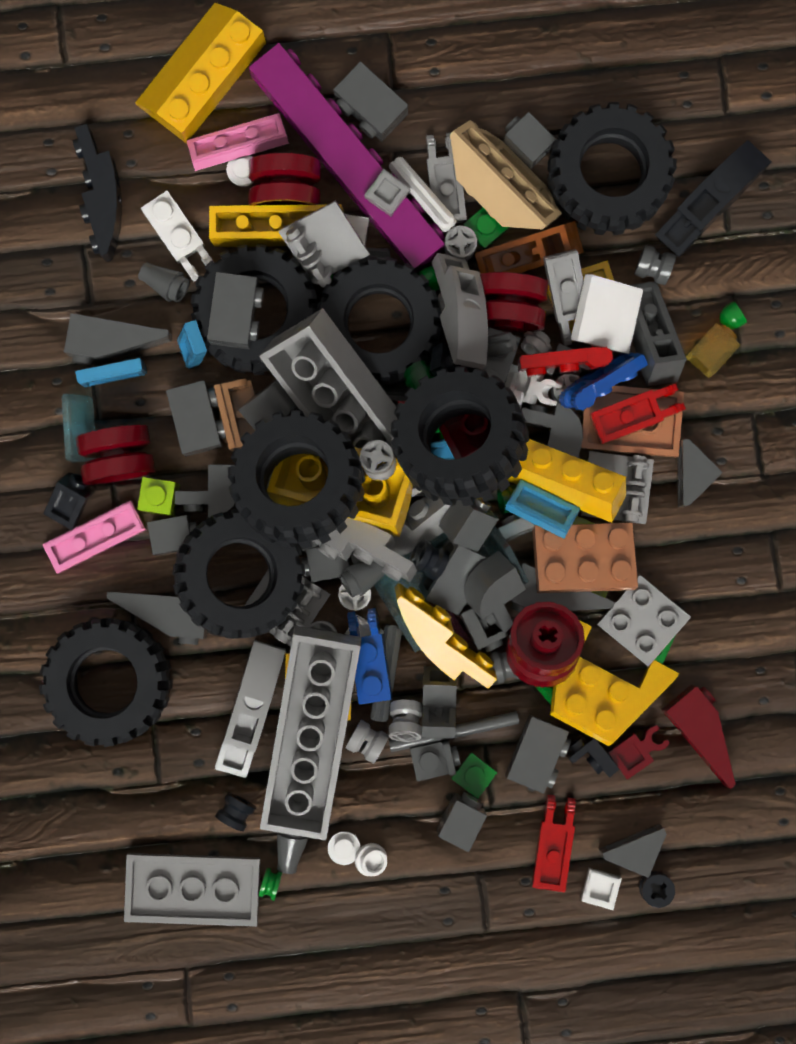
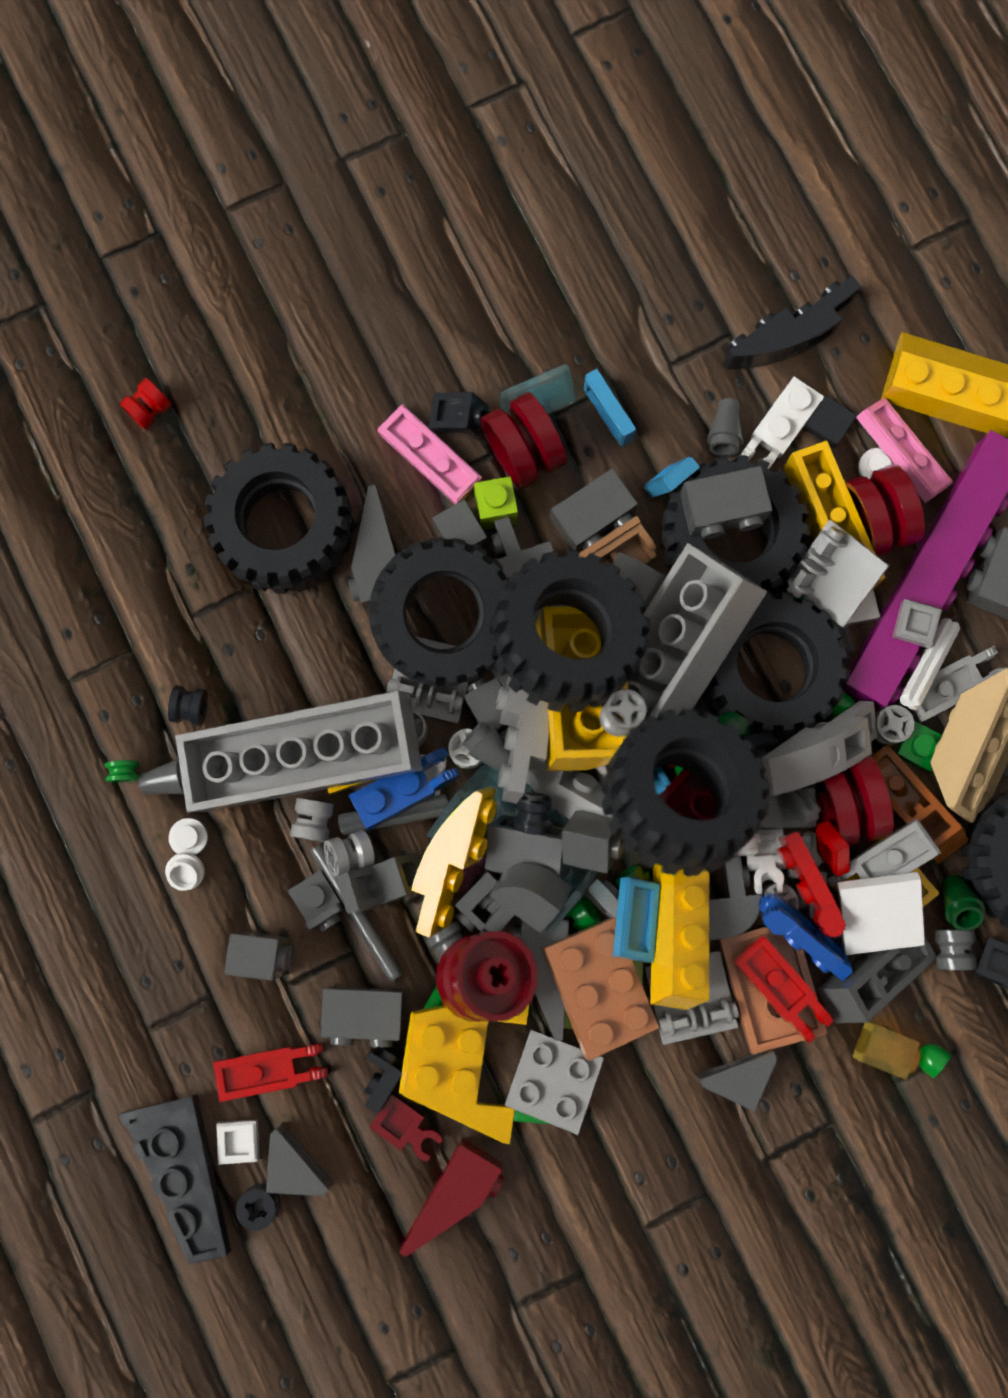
camera: 75 degrees right, 5 degrees down
dark grey slope [64,313,172,366] -> none
light grey plate [124,853,261,927] -> none
light grey slope [214,640,286,778] -> none
green plate [451,752,498,798] -> none
none -> black wing [118,1094,231,1265]
none -> green hinge [566,896,600,930]
none -> black tile [804,396,857,448]
none -> red tile [816,820,850,877]
none -> dark green cone [942,875,985,931]

